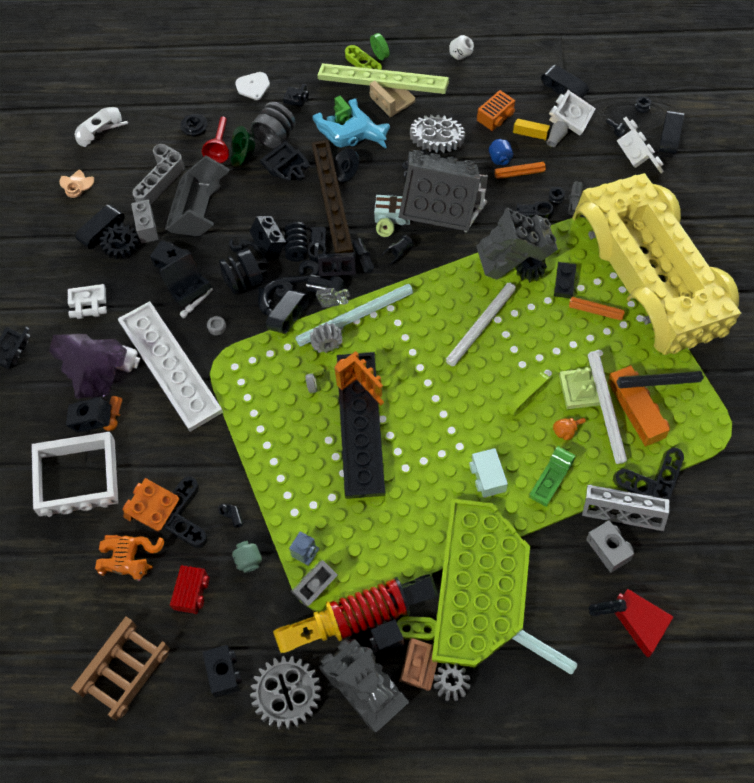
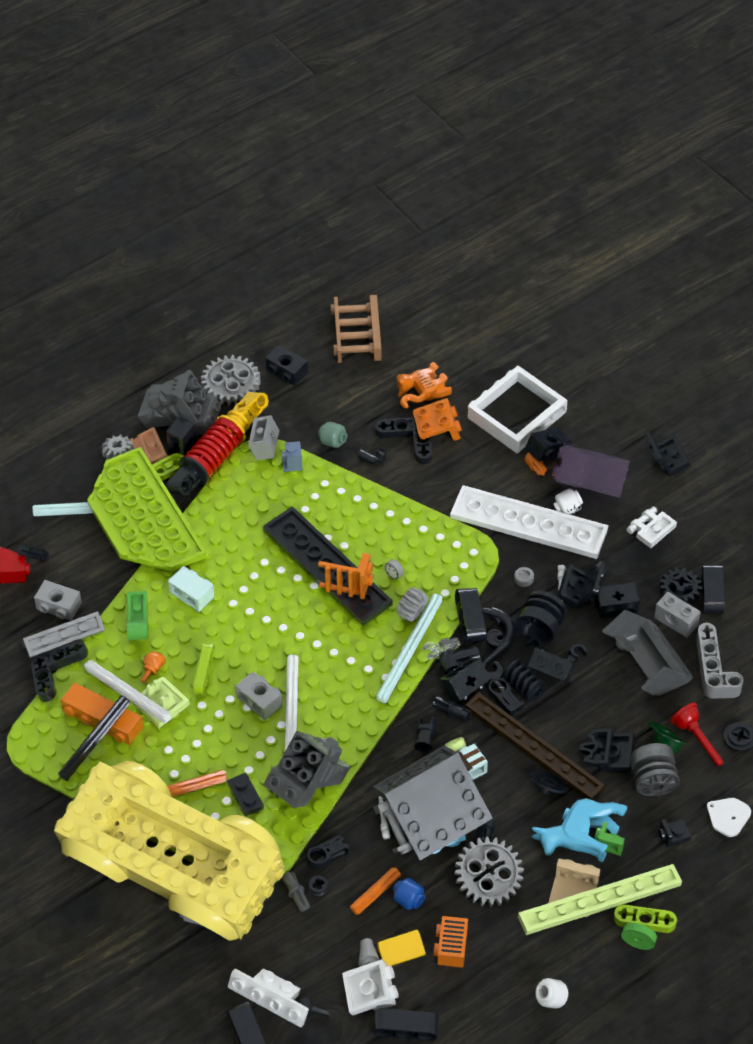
camera: 140 degrees right, 10 degrees down
red brick [170,565,209,614] -> none
none -> light grey brick [236,672,282,720]

